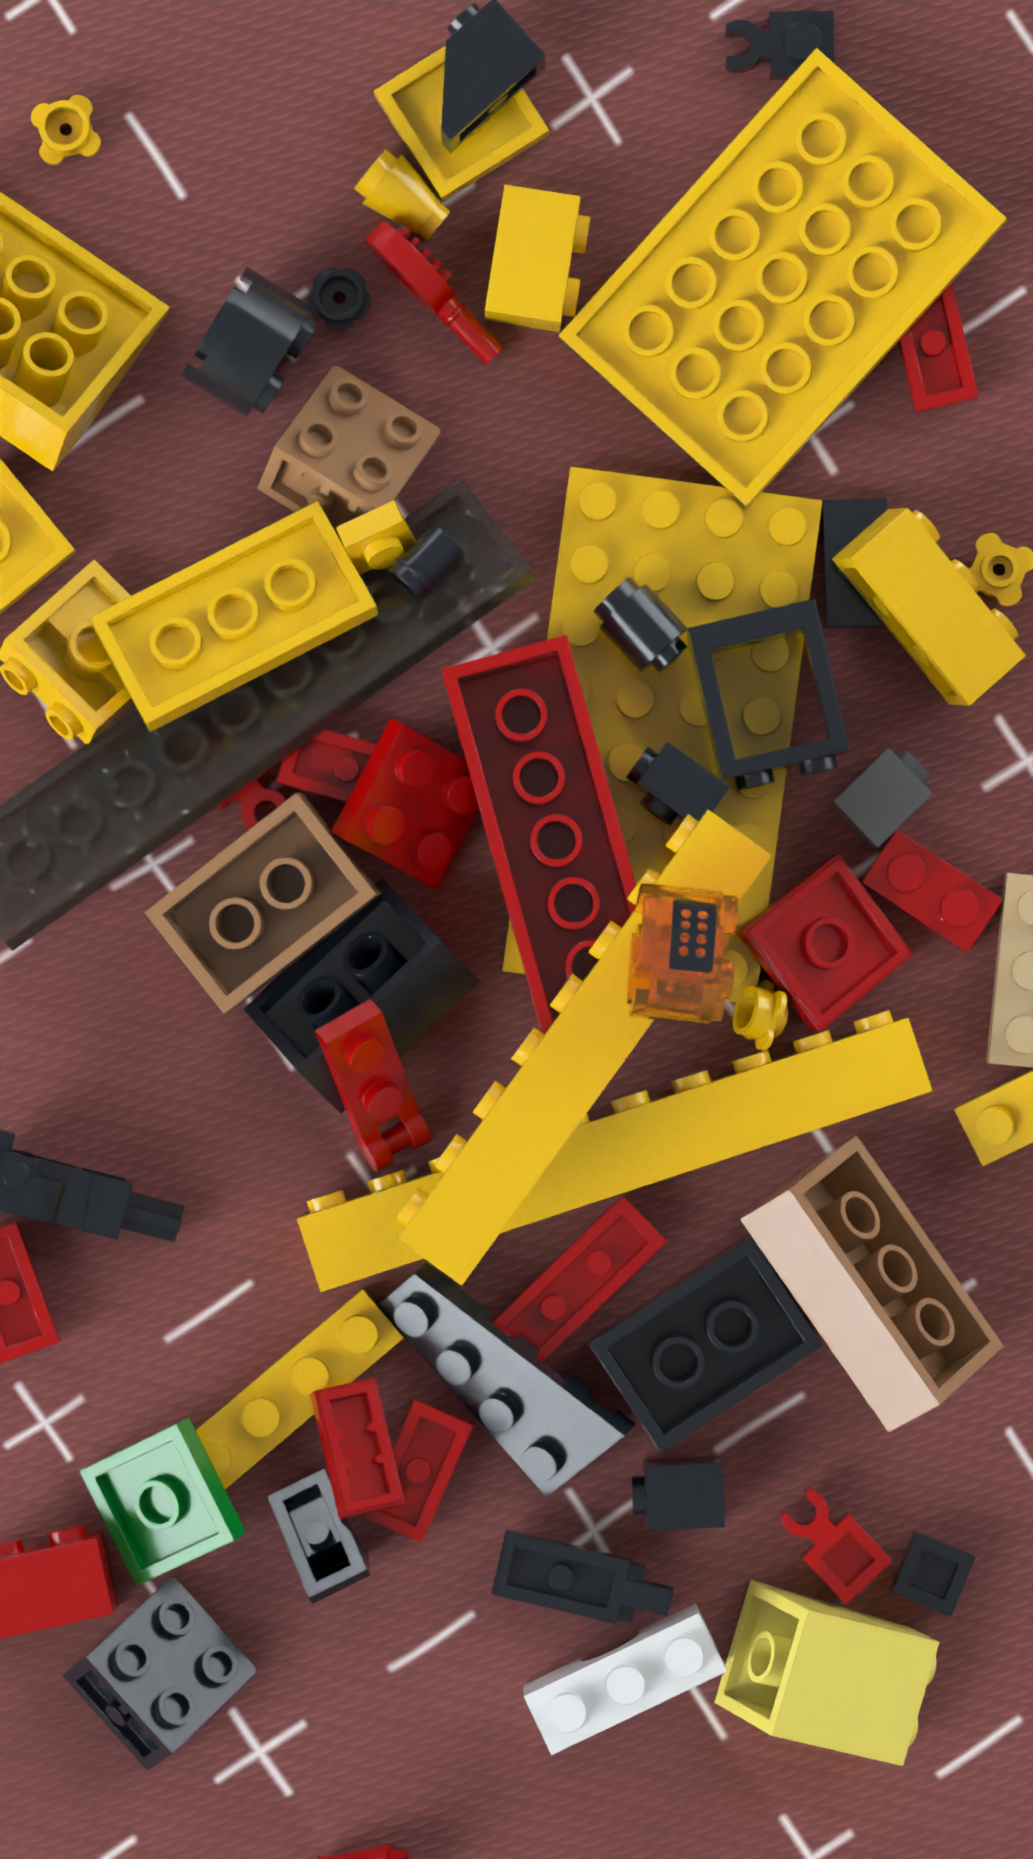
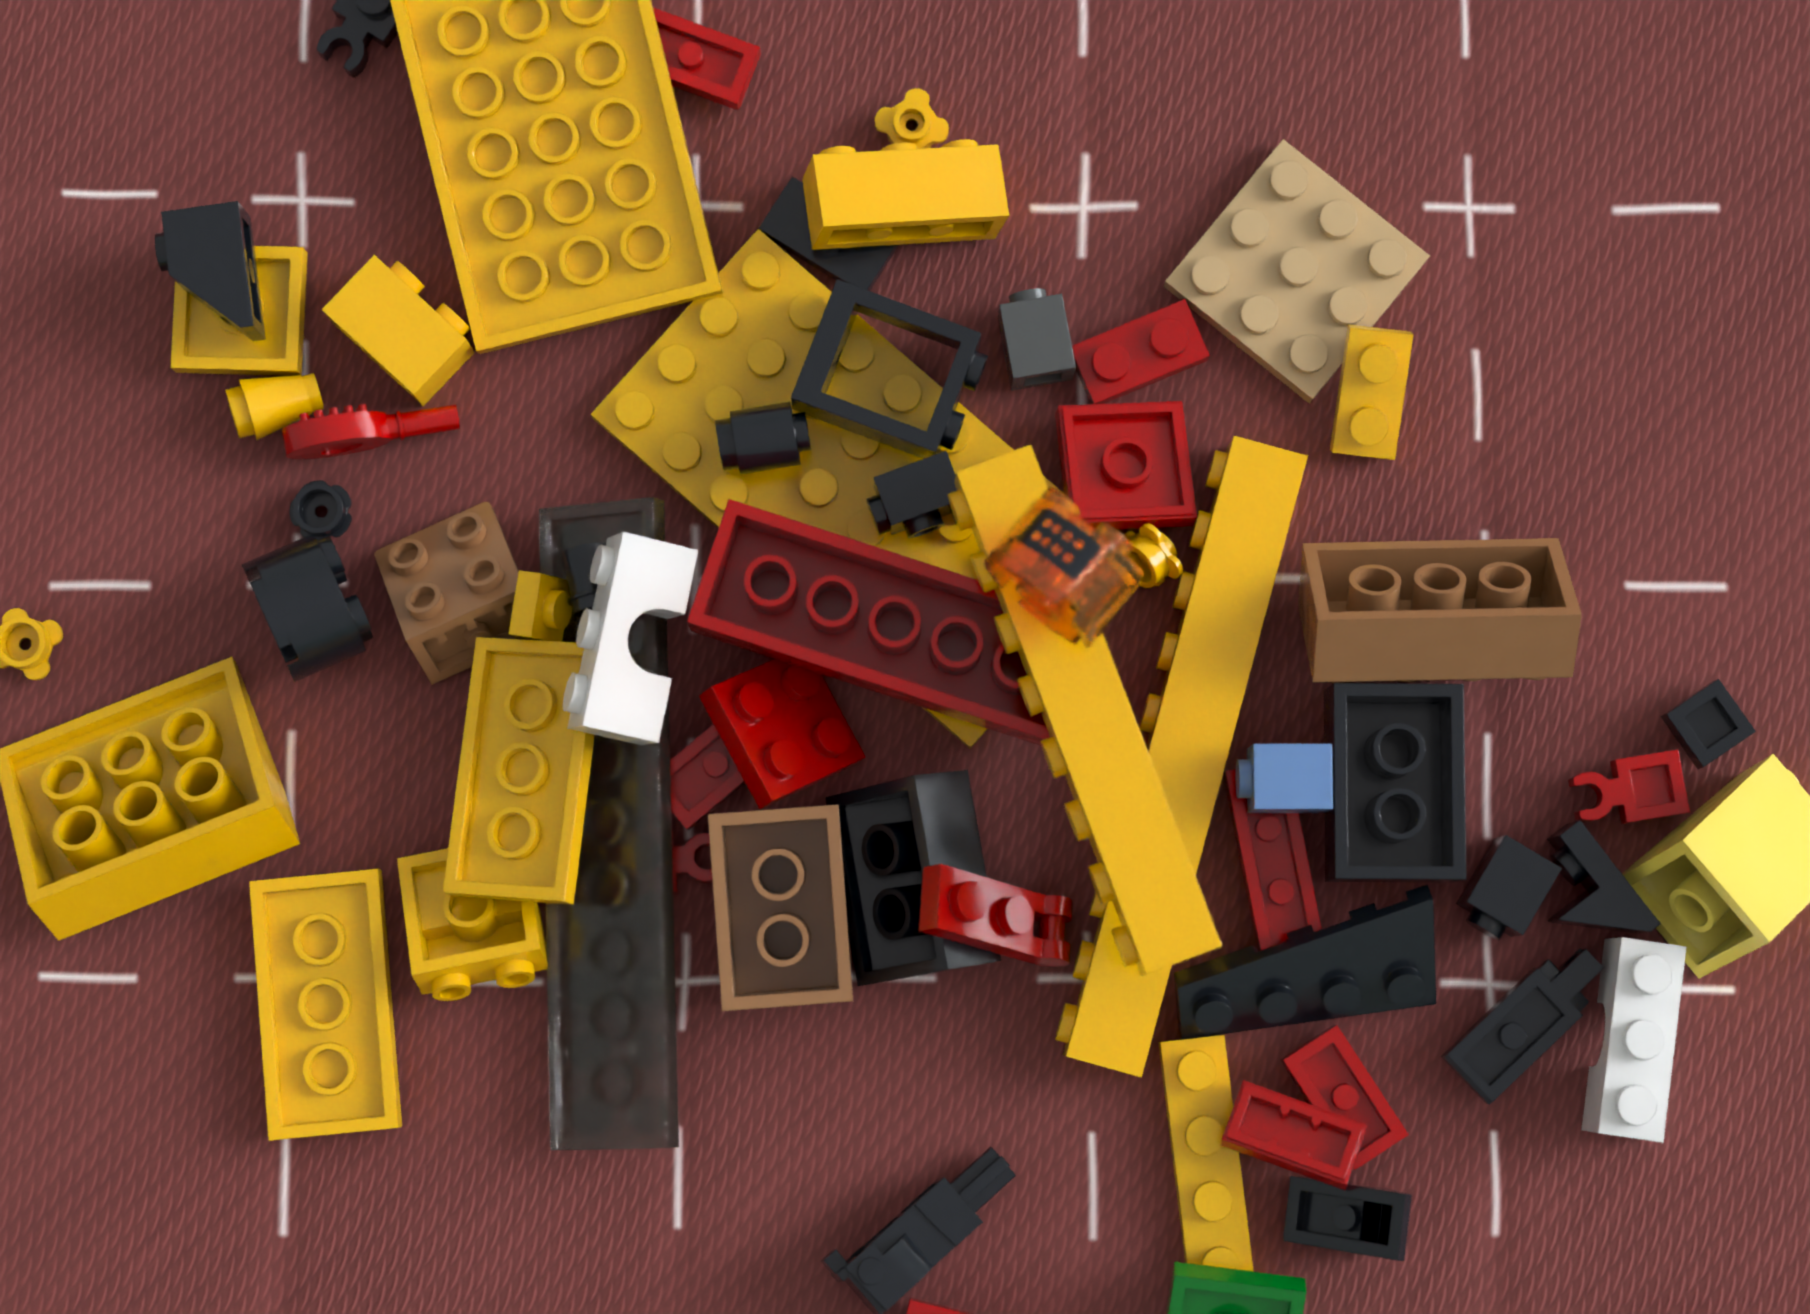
camera: 55 degrees left, 5 degrees down
none -> white arch [563,532,698,745]
none -> medium blue brick [1235,744,1333,813]
none -> black slope [1547,820,1660,933]

